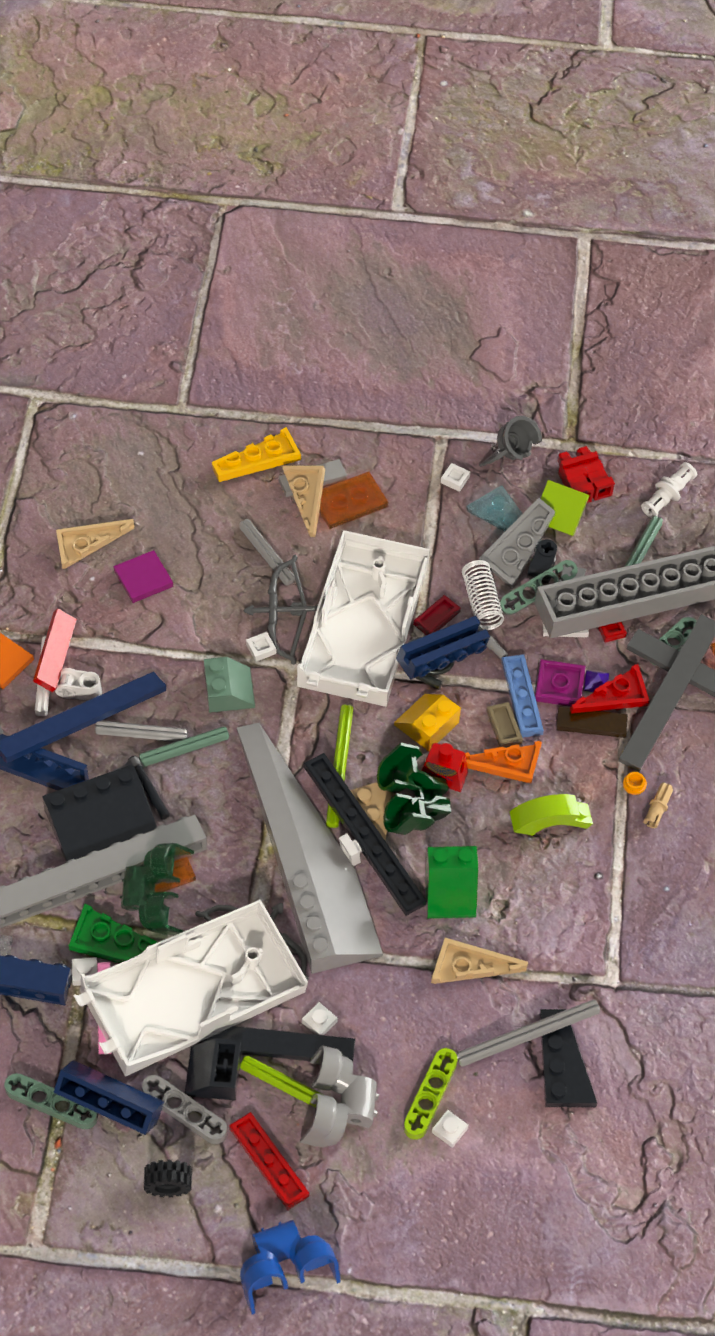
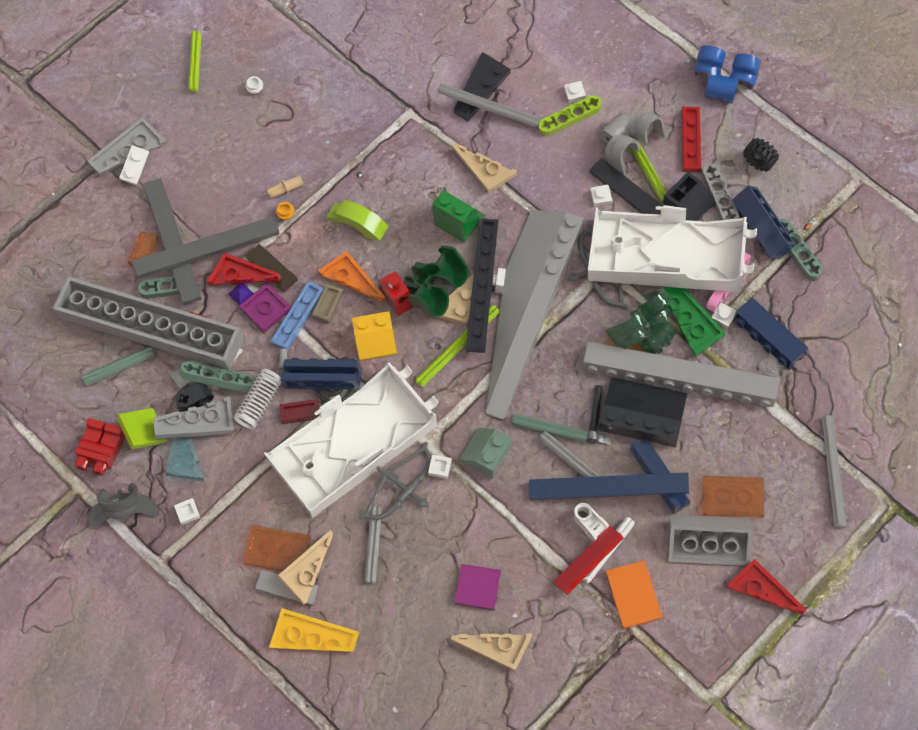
camera: 135 degrees left, 10 degrees up
white piece [641,462,697,518] -> none

